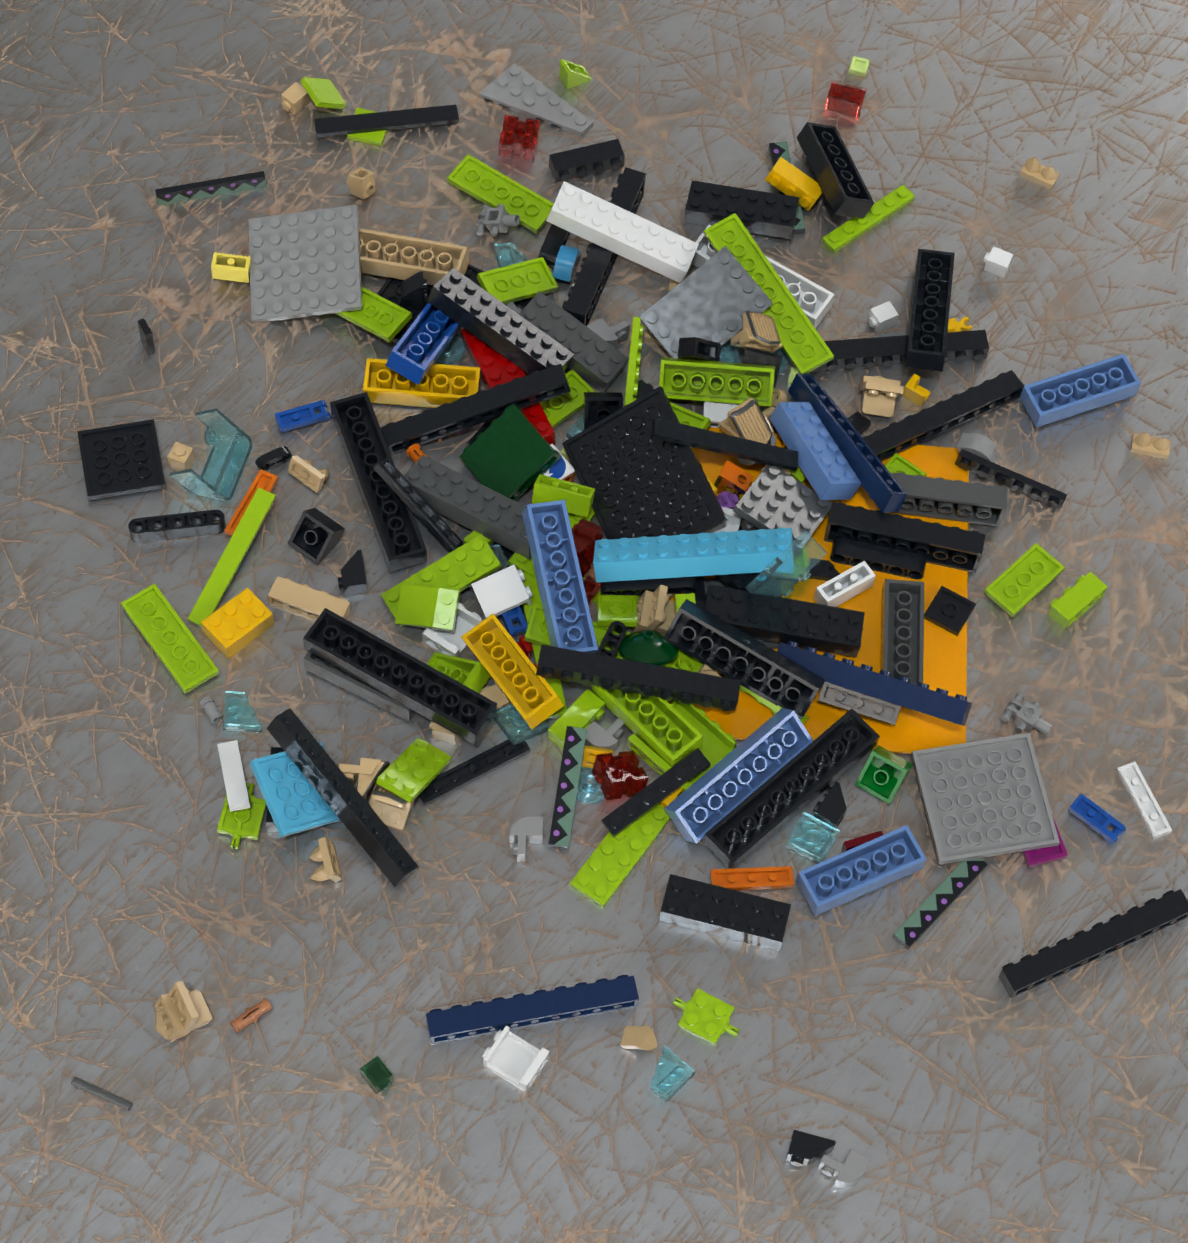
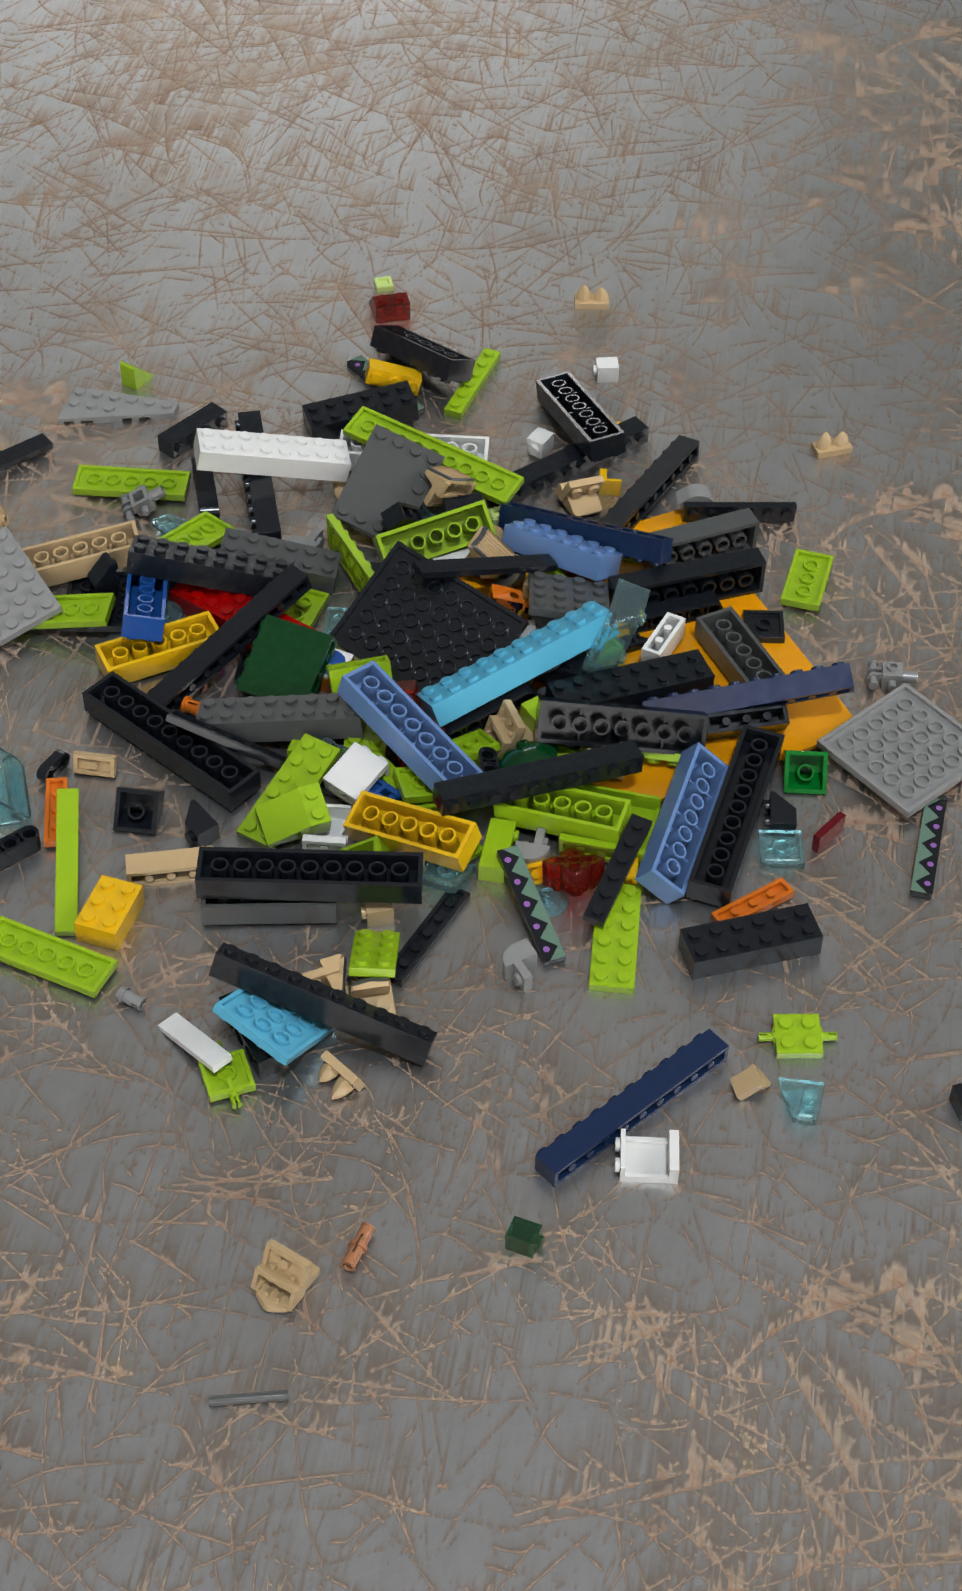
camera: 25 degrees left, 15 degrees down
clear light blue wing [223,691,263,733] -> none
blue plate [275,400,332,433] -> none
clear red brick [498,115,540,162] -> none
dark azure brick [553,245,581,282] -> none
black slope [583,392,623,430] -> none
medium blue brick [796,825,927,916] -> none
medium blue brick [1020,354,1141,428] -> none
lime brick [1048,571,1108,630] -> none

